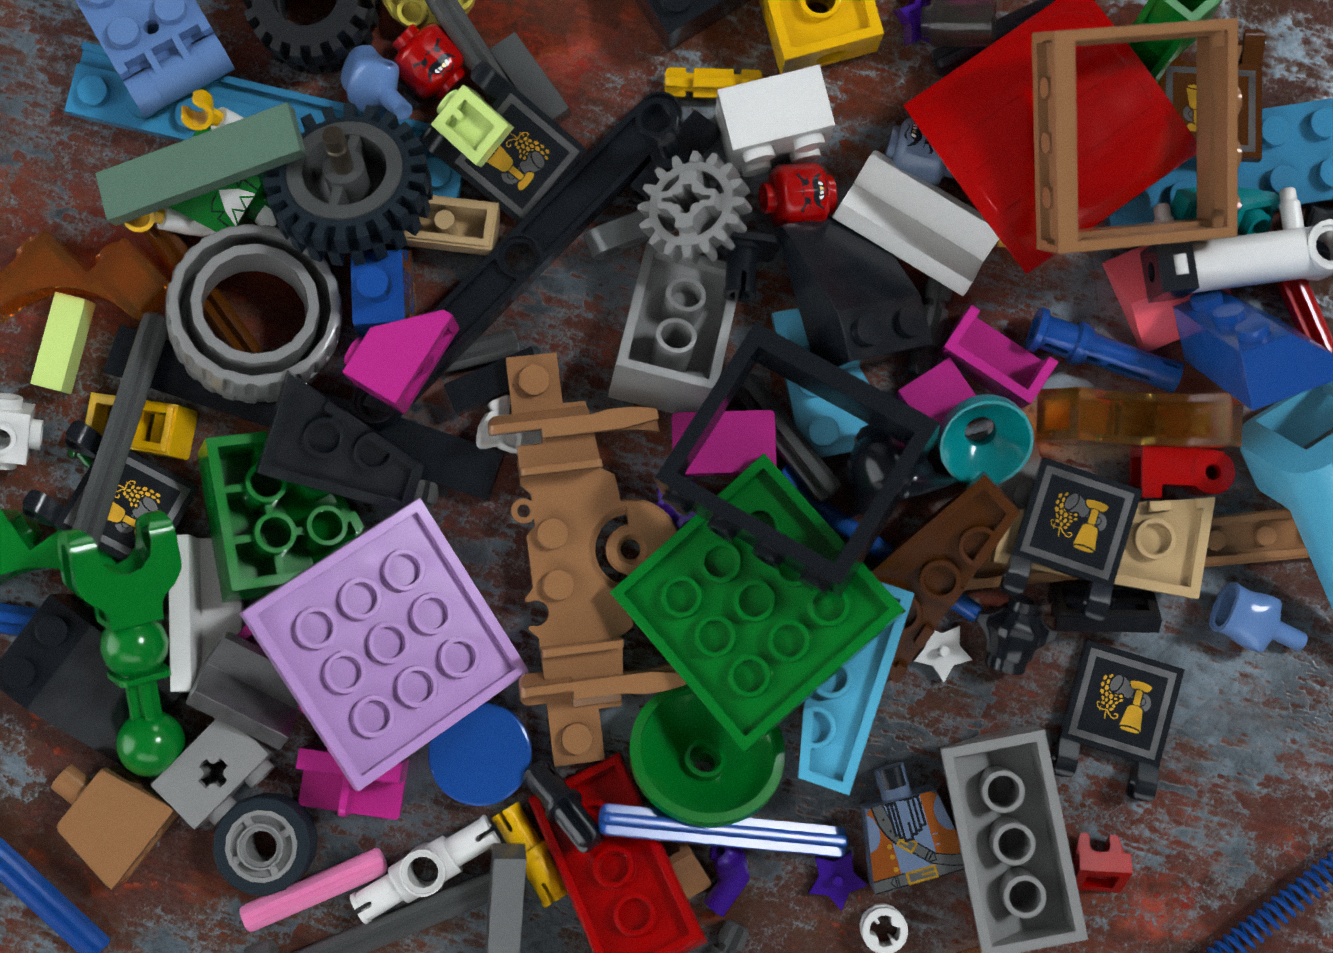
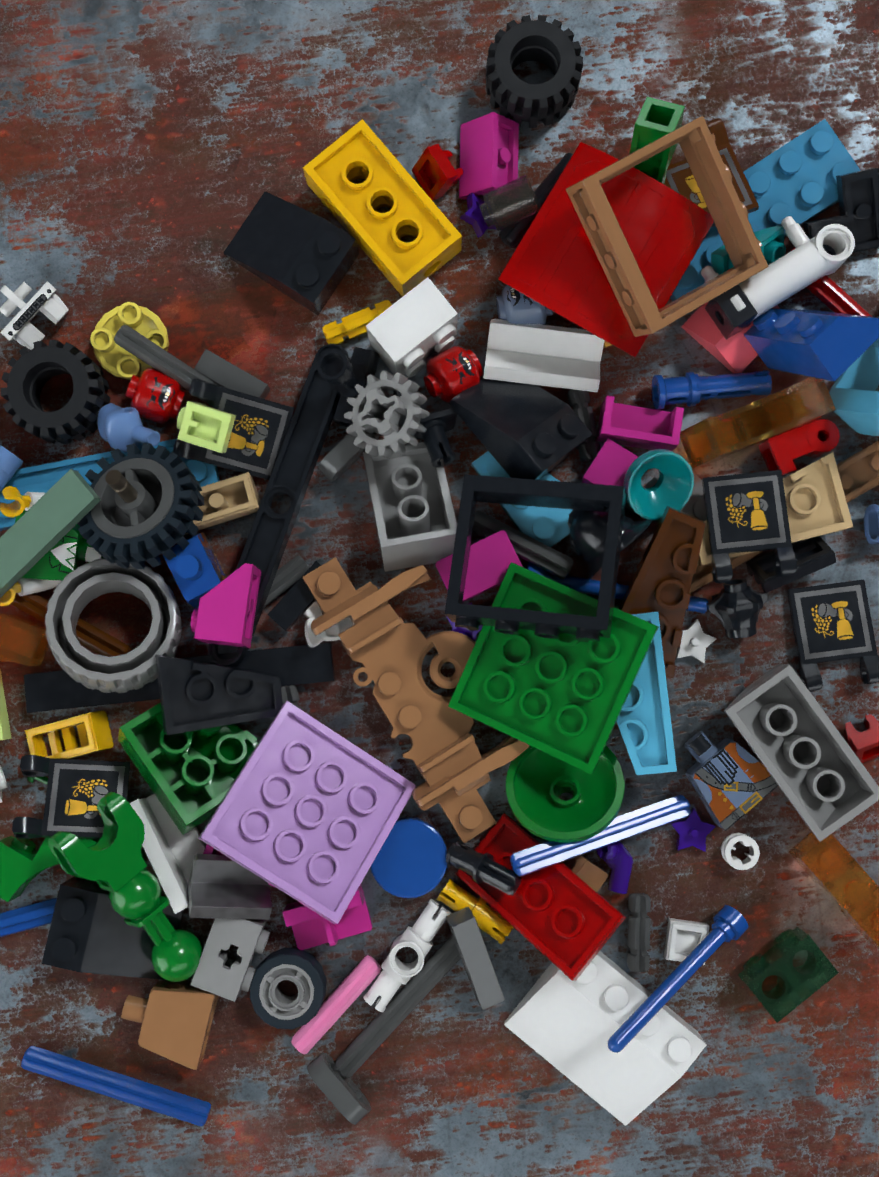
camera: 20 degrees left, 0 degrees up
dark grey axle [72,312,168,549] -> none

